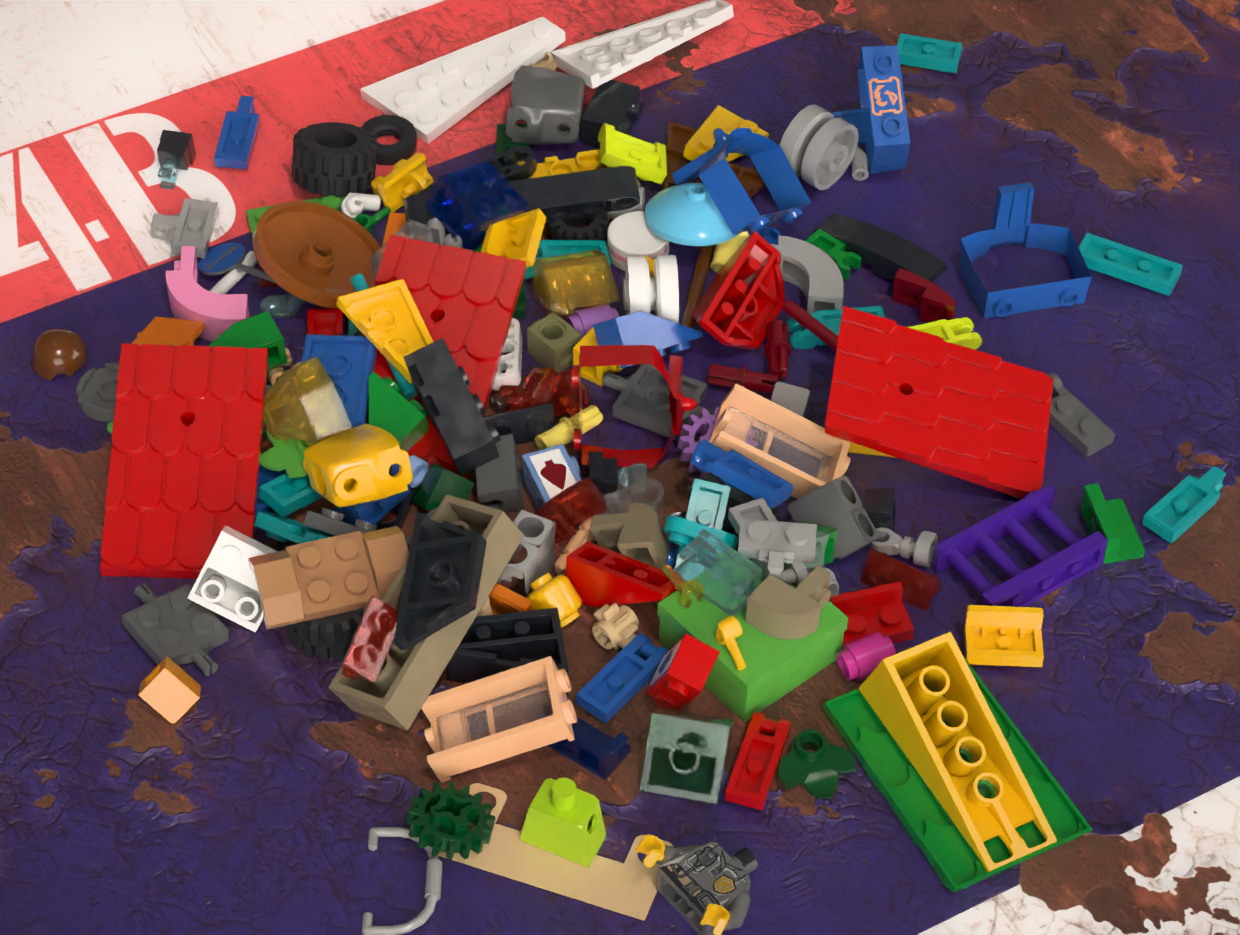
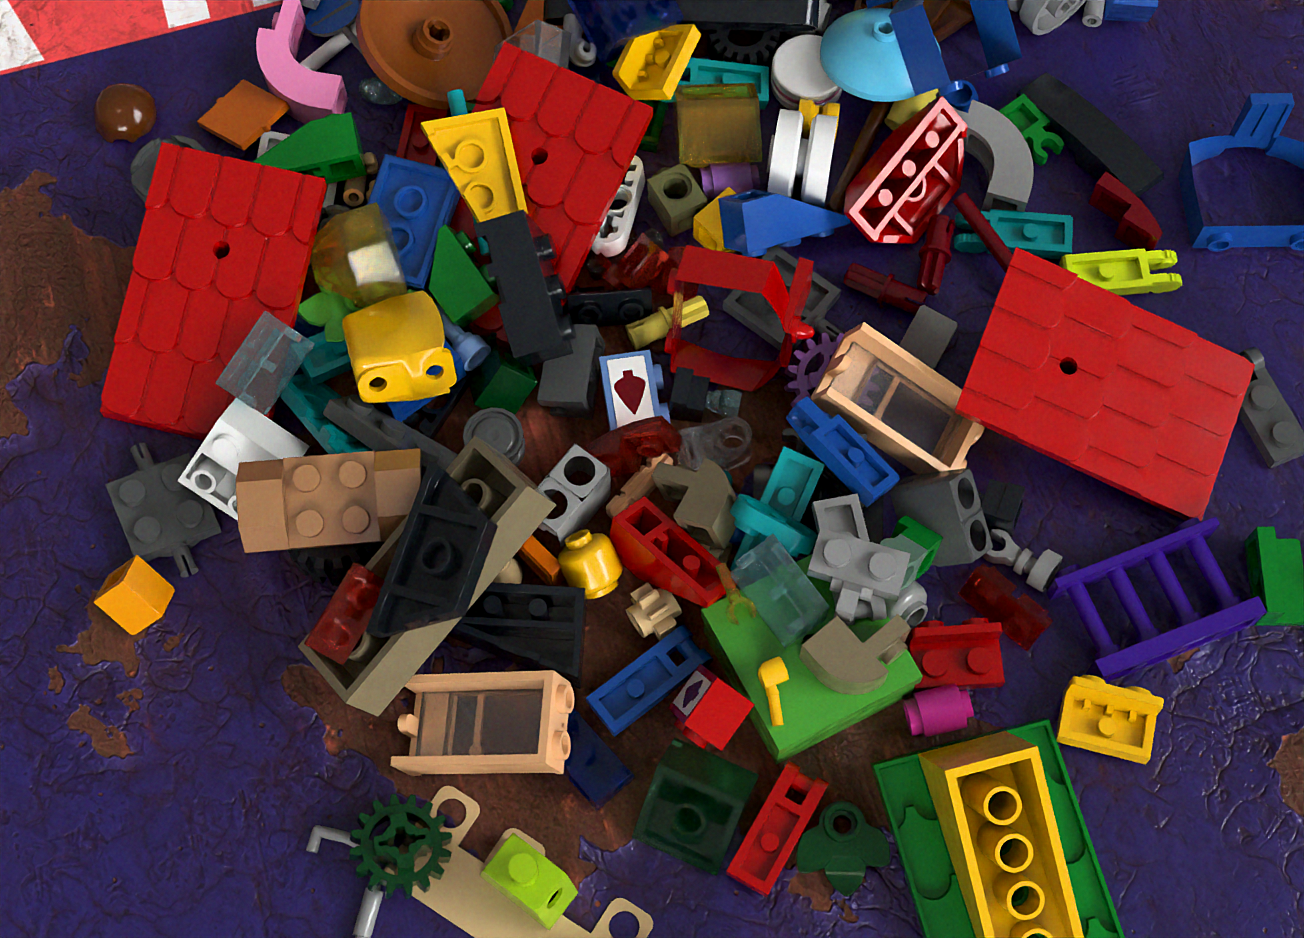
camera: 15 degrees right, 20 degrees up
none -> clear light blue hinge [215,311,315,415]

